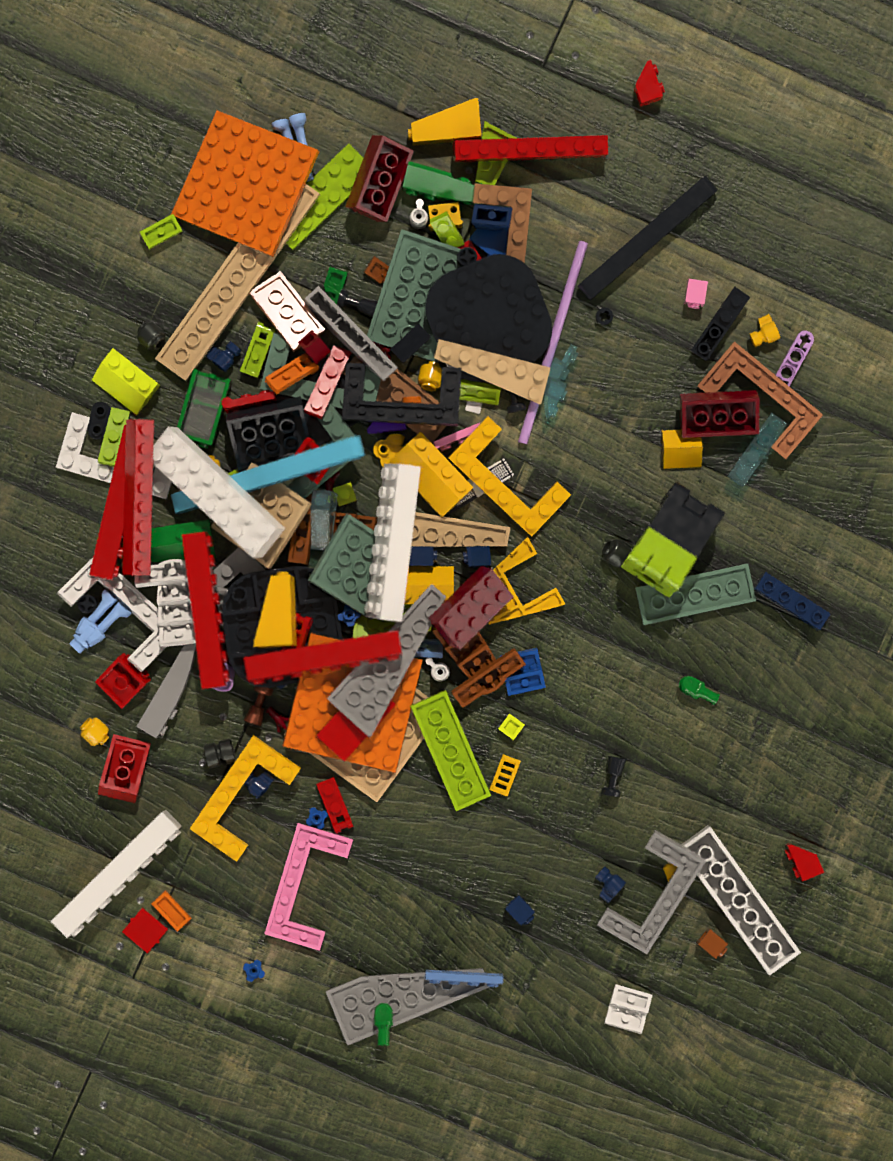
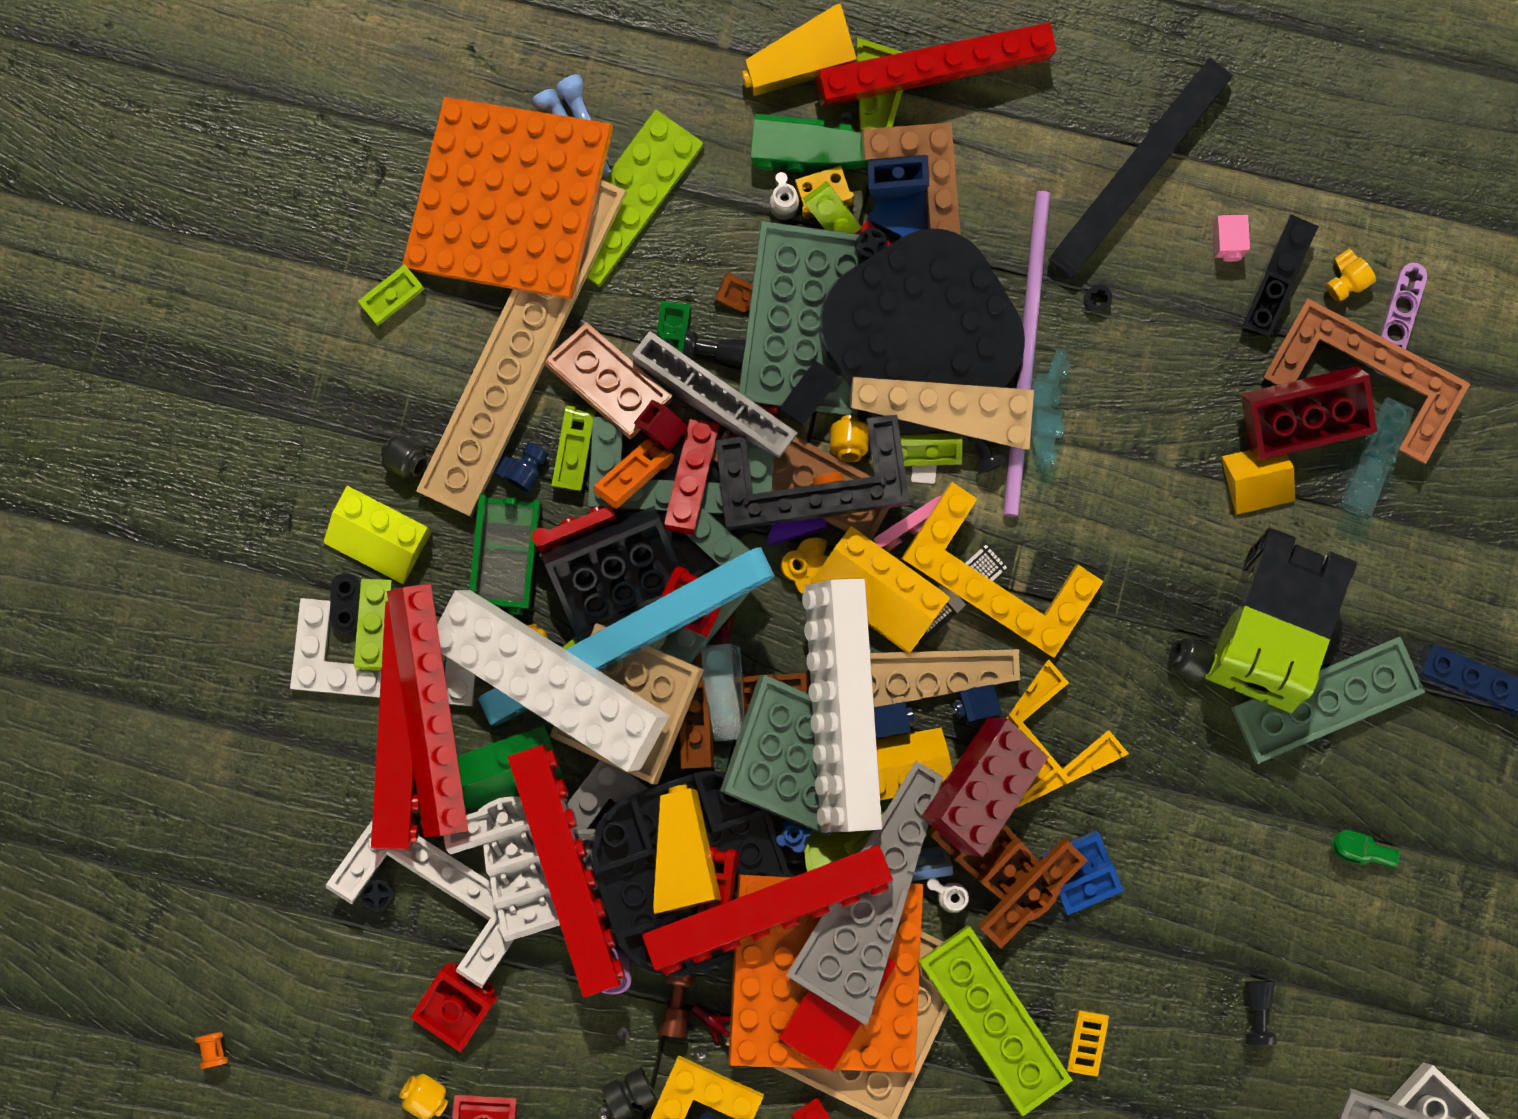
camera: 10 degrees left, 5 degrees down
light blue piece [69,589,132,654] -> none
light grey slope [136,643,197,738] -> none
neon yellow plate [333,482,357,507] -> none
dark red brick [345,135,414,222] -> none
neon yellow plate [498,713,525,740] -> none

